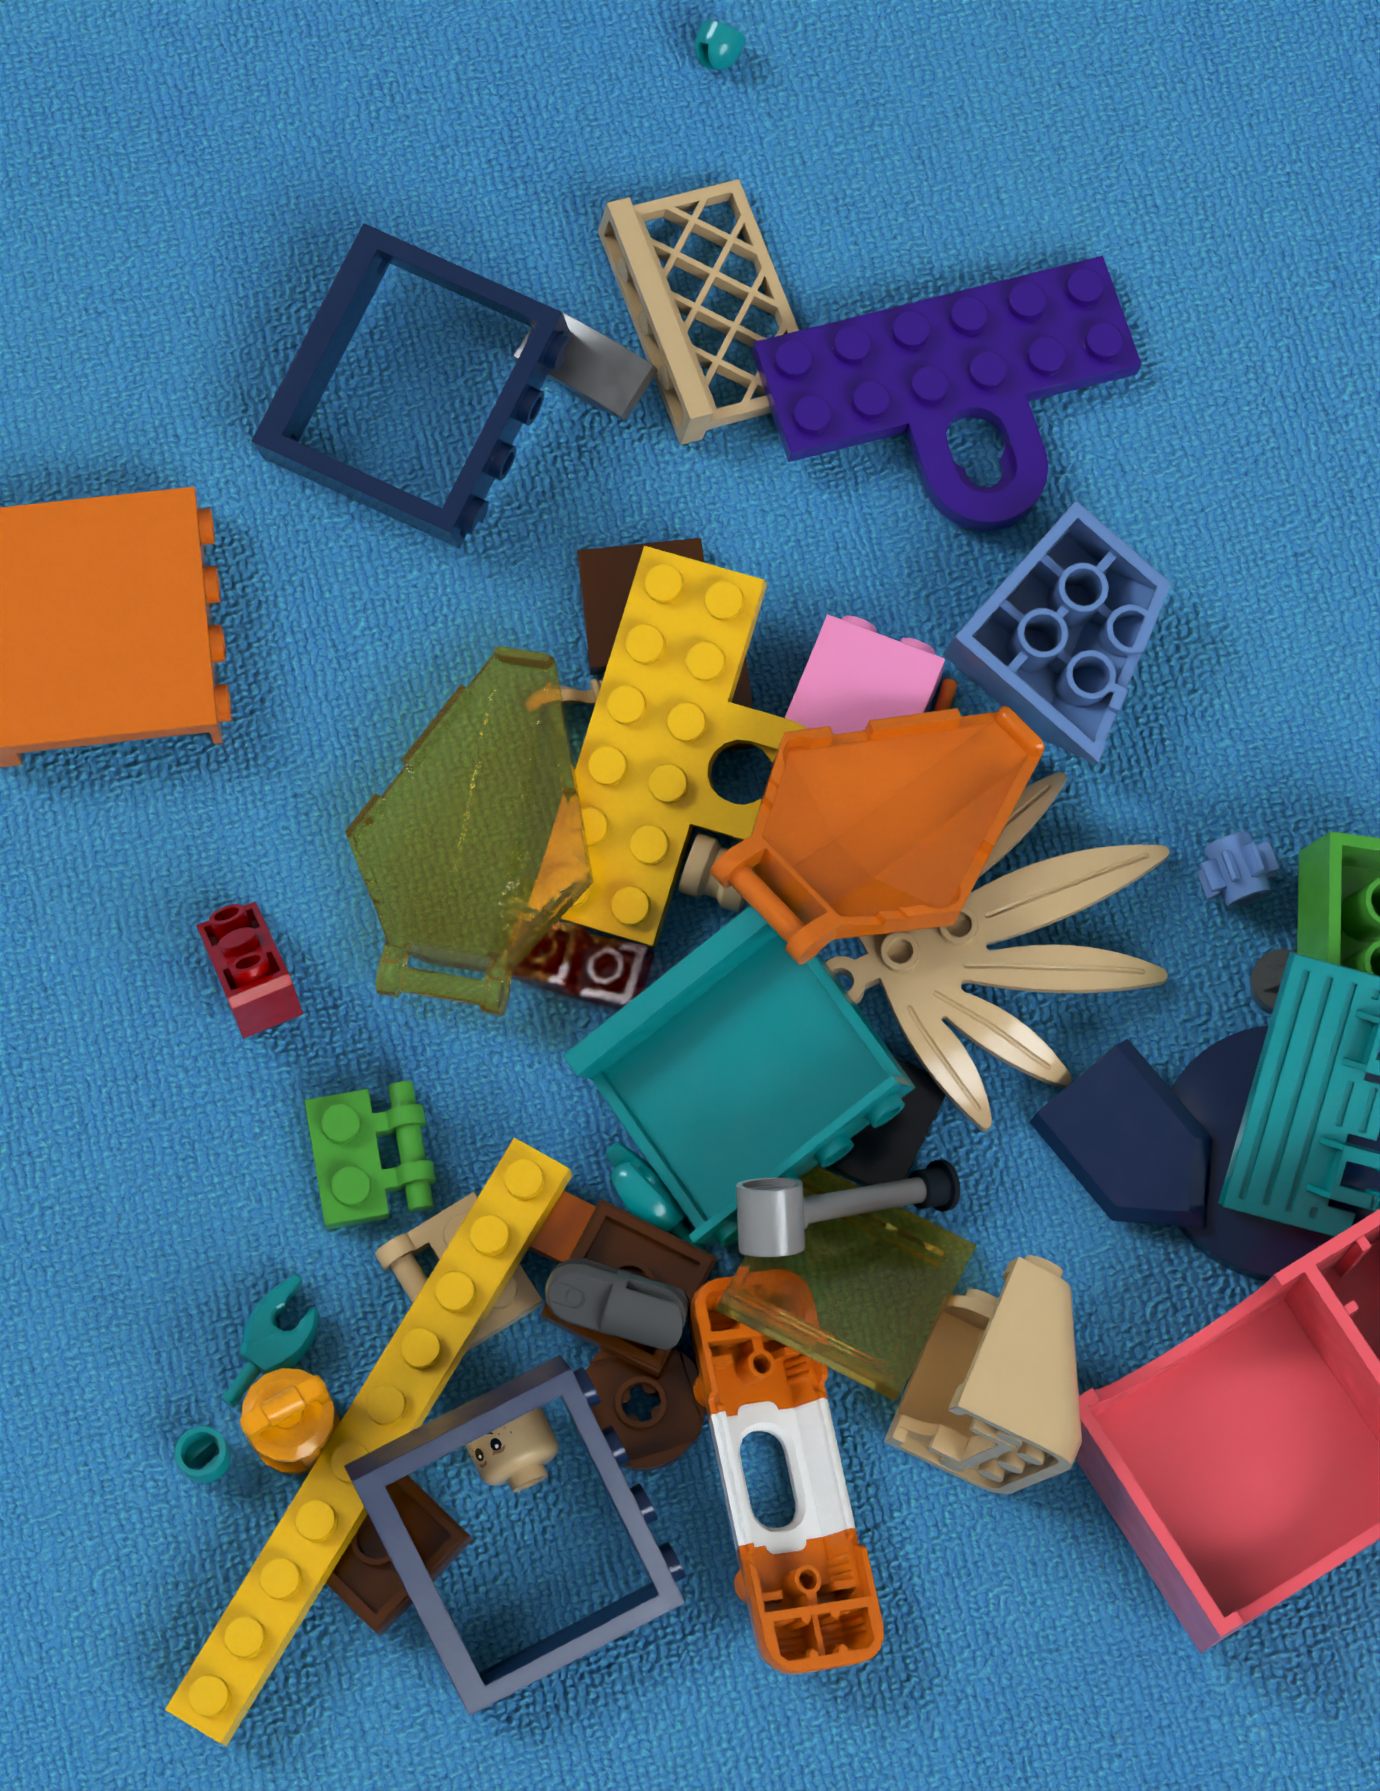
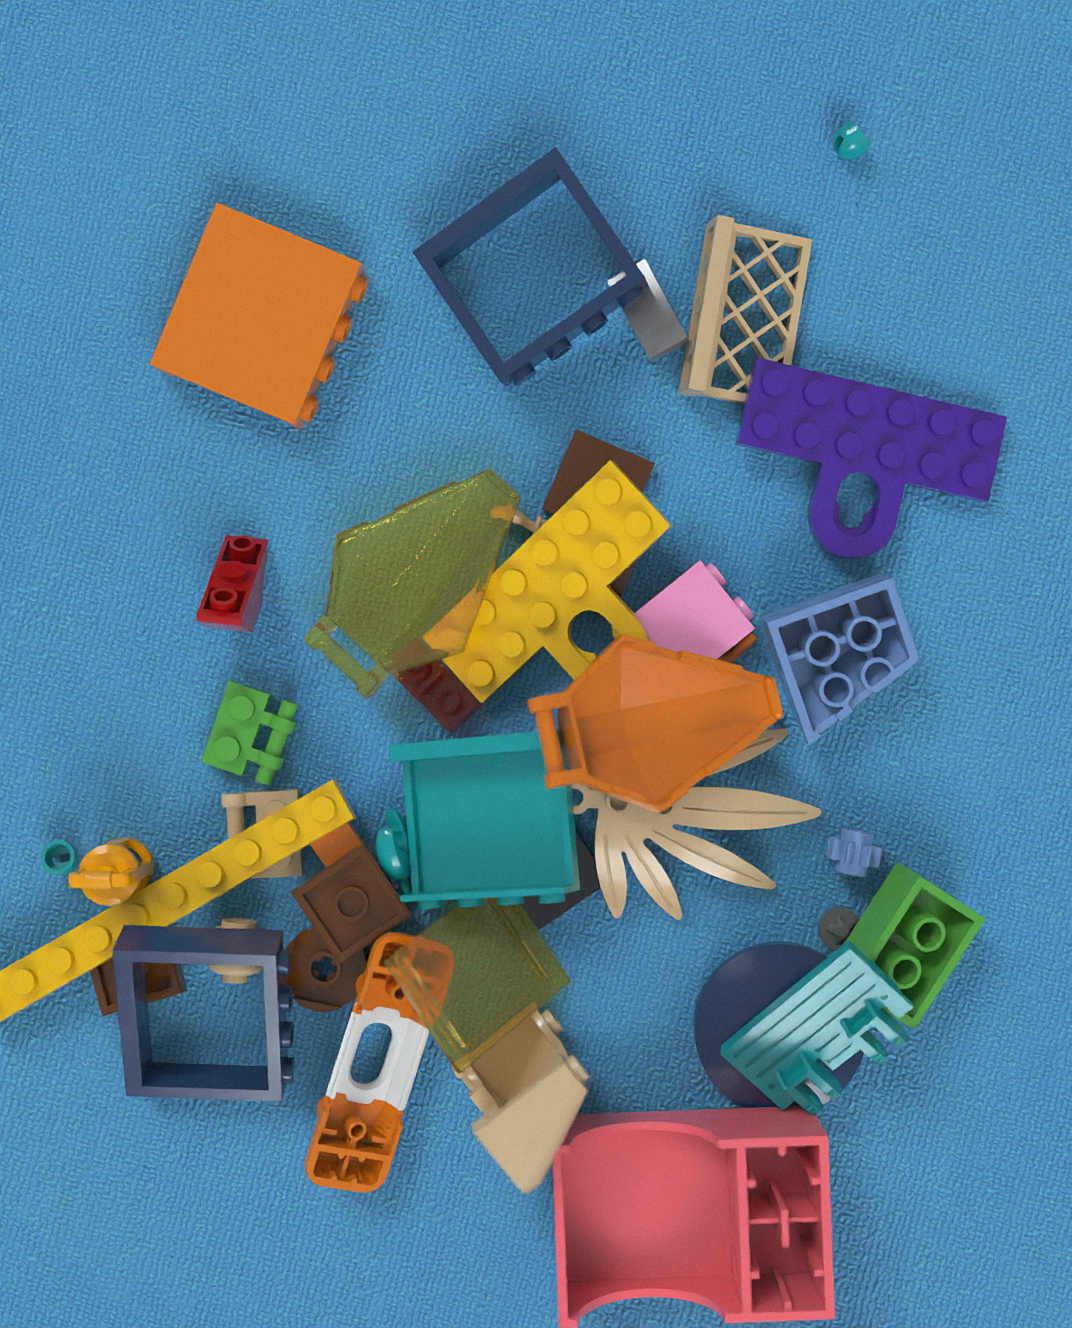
camera: 30 degrees right, 15 degrees up
teal hand [221,1274,320,1408] -> none
dark grey arm [545,1258,690,1350] -> none
tan wheel [678,832,755,913] -> none
light grey piece [736,1159,960,1257] -> none
dark blue tile [1029,1039,1212,1229] -> none

